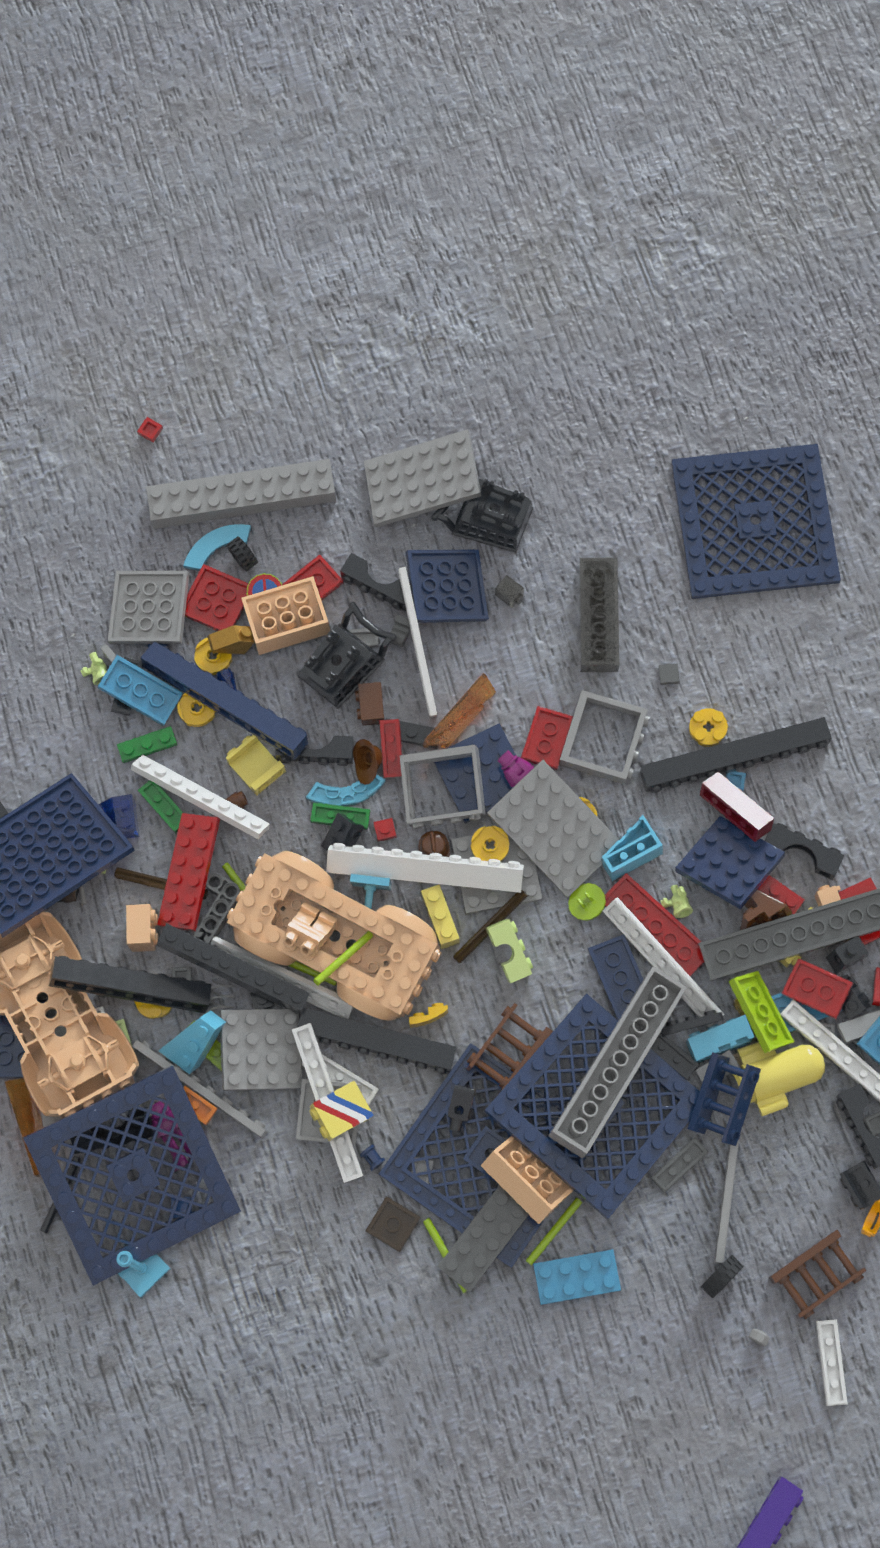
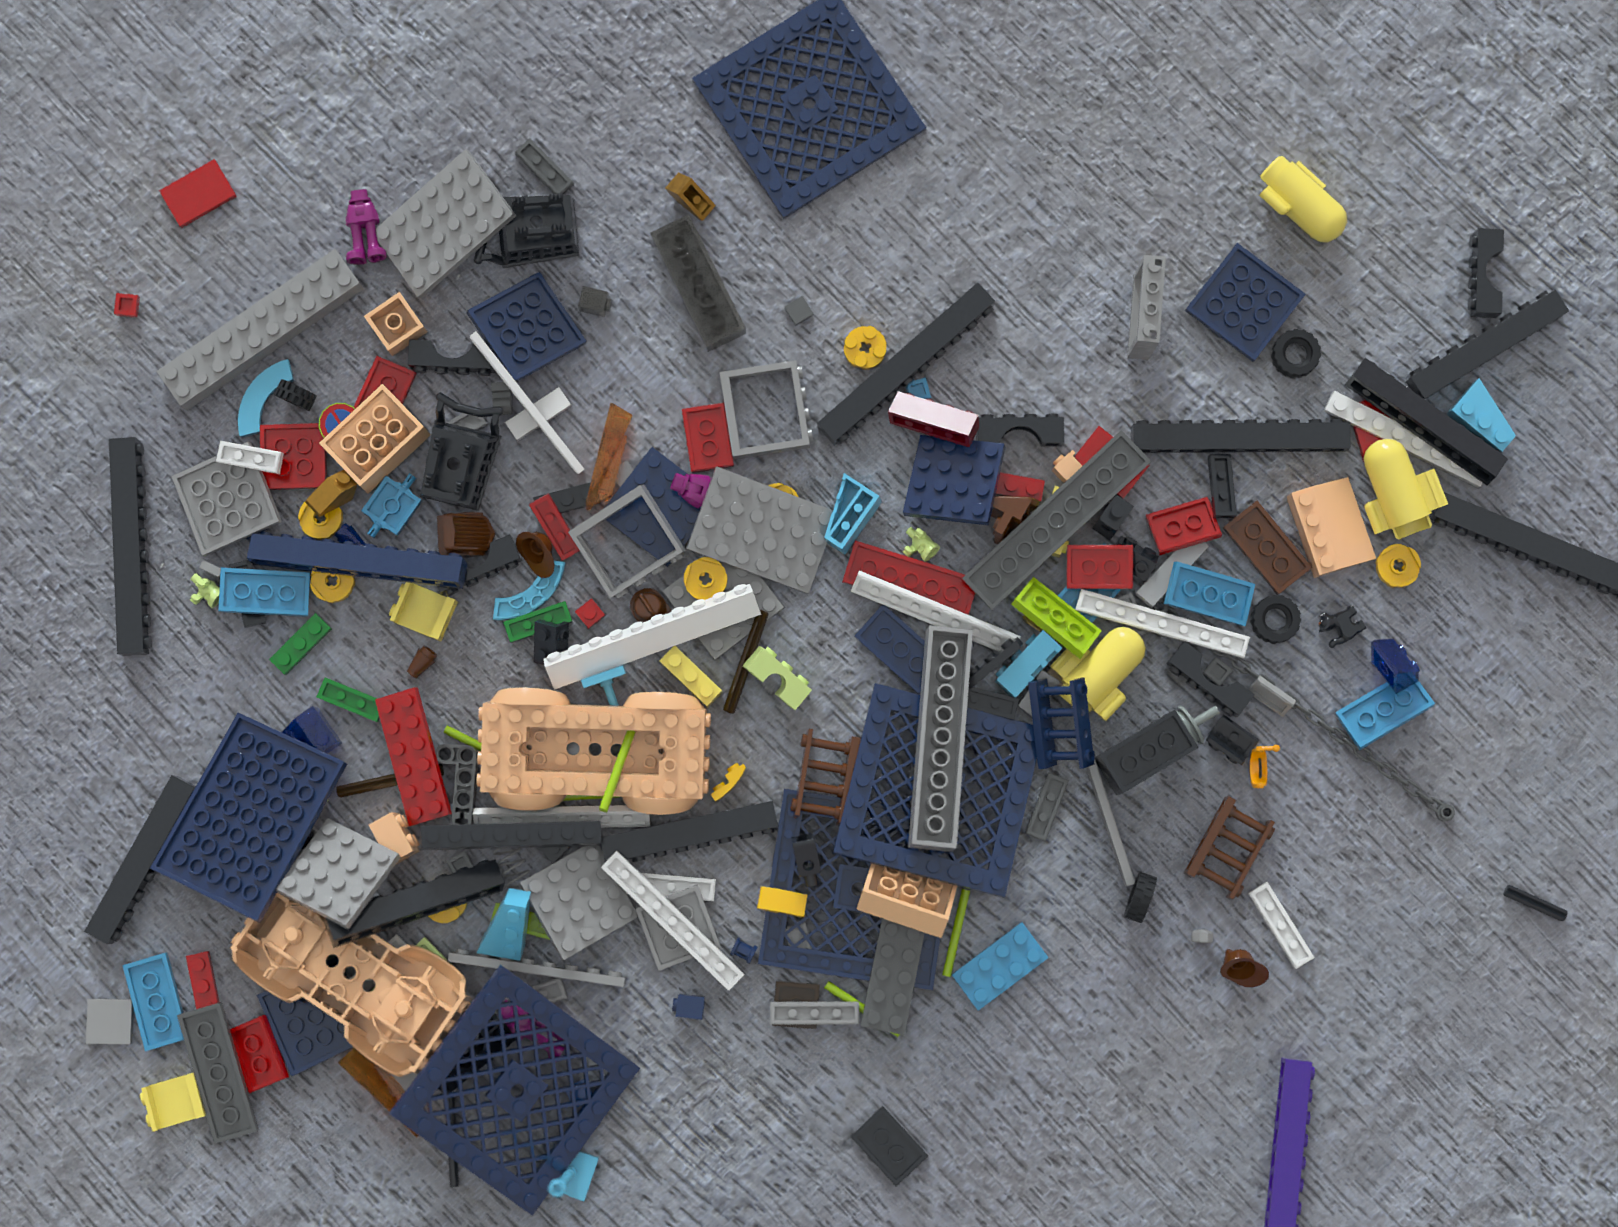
camera: 30 degrees left, 10 degrees up
white plate [131,755,270,839] -> none
orange plate [184,1086,218,1126] -> none
light nougat hips [283,902,338,957] -> none
panel [309,1081,374,1141] -> none
reddish brown brick [355,682,384,726] -> none
lime piece [568,883,606,921] -> none
none -> black brick [109,437,152,656]
none -> red tile [159,159,237,228]
none -> white tile [216,441,284,474]
none -> light grey plate [276,818,401,929]
none -> magenta piece [346,189,387,265]
none -> dark azure plate [361,473,422,538]
none -> light nougat brick [364,292,427,356]
none -> reddish brown piece [437,512,496,558]
none -> white tile [505,387,571,441]
none -> dark grey tile [514,138,574,195]
none -> pearl gold slope [665,172,716,221]
none -> dark blue brick [672,993,705,1020]
none -> yellow slope [757,886,807,917]
none -> light grey tile [770,1001,859,1024]
none -> black tile [850,1106,928,1186]
none -> black piece [1095,705,1220,795]
none -> reddish brown piece [1220,949,1269,987]

